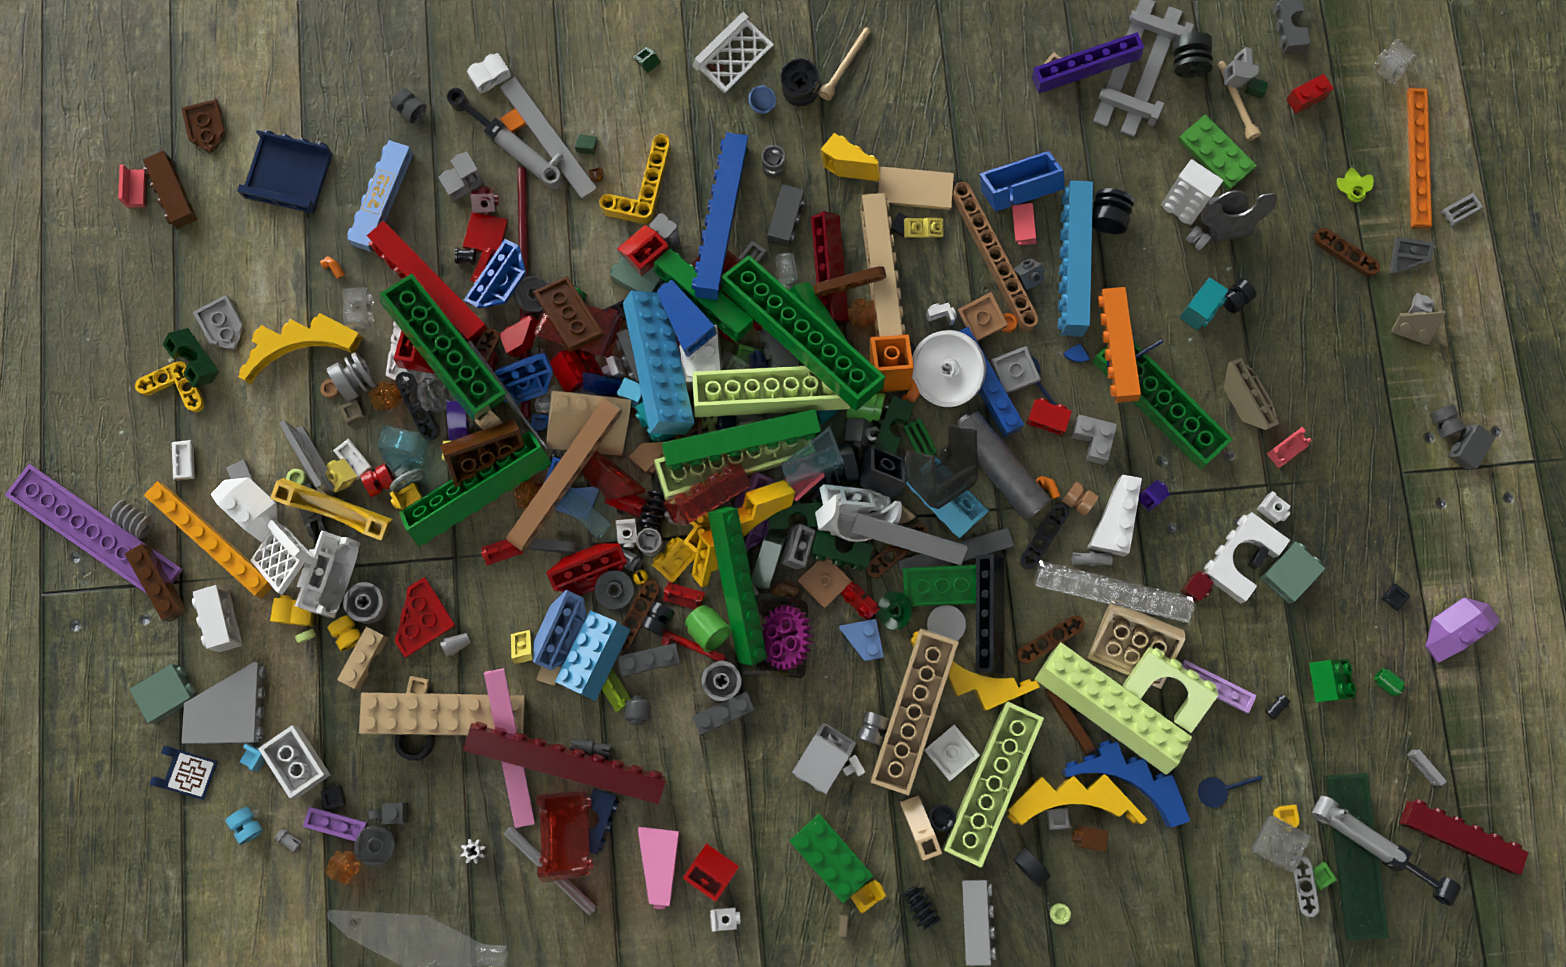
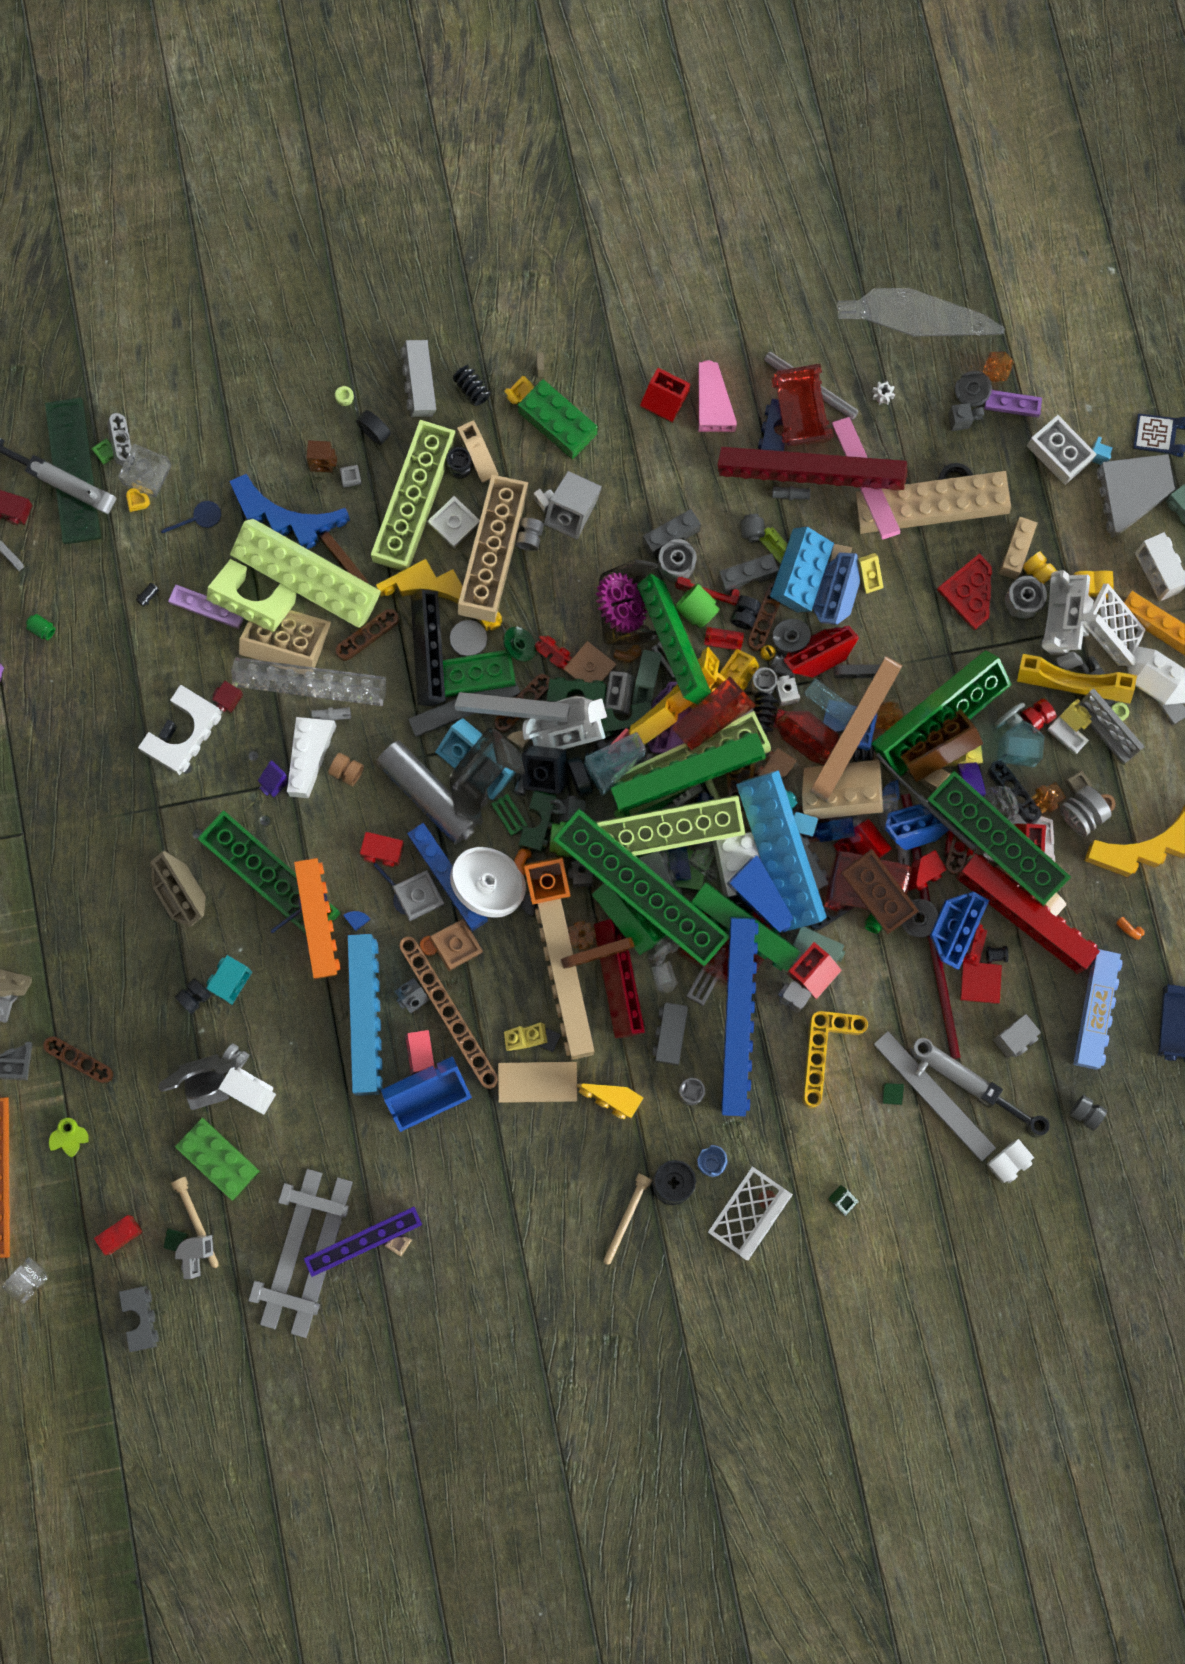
camera: 170 degrees right, 0 degrees up
medium azure wheel [225,806,263,845] -> none
light grey pin [274,829,302,853] -> none
yellowish green tile [295,629,316,644] -> none
black tile [320,785,346,810] -> none
clear brick [343,287,374,330] -> none
yellow bracket [390,483,423,510] -> none
tan tile [406,676,431,694] -> none
light grey cone [440,633,471,657] -> none
brick [470,186,499,215] -> none
red hinge [481,539,524,566] -> none
orange tile [500,109,526,133] -> none
reddish brown hinge [588,168,604,183] -> none
white tile [601,356,626,378] -> none
white brick [711,907,740,932] -> none
medium blue wing [839,619,884,661] -> none
white bracket [926,303,956,326] -> none
yellow arch [1006,774,1147,825] -> none
black beam [1020,504,1069,570] -> none
orange arm [1036,476,1061,499] -> none
light grey brick [1071,415,1117,465] -> none
black wheel [1092,188,1135,234] -> none
pearl dark grey wheel [1173,32,1213,78] -> none
white brick [1256,492,1291,524] -> none
sand green brick [1260,542,1325,604] -> none
coral hinge [1267,427,1312,468] -> none
green slope [1309,659,1356,702] -> none
black tile [1381,583,1410,611] -> none
none -> light grey tile [1057,651,1083,670]

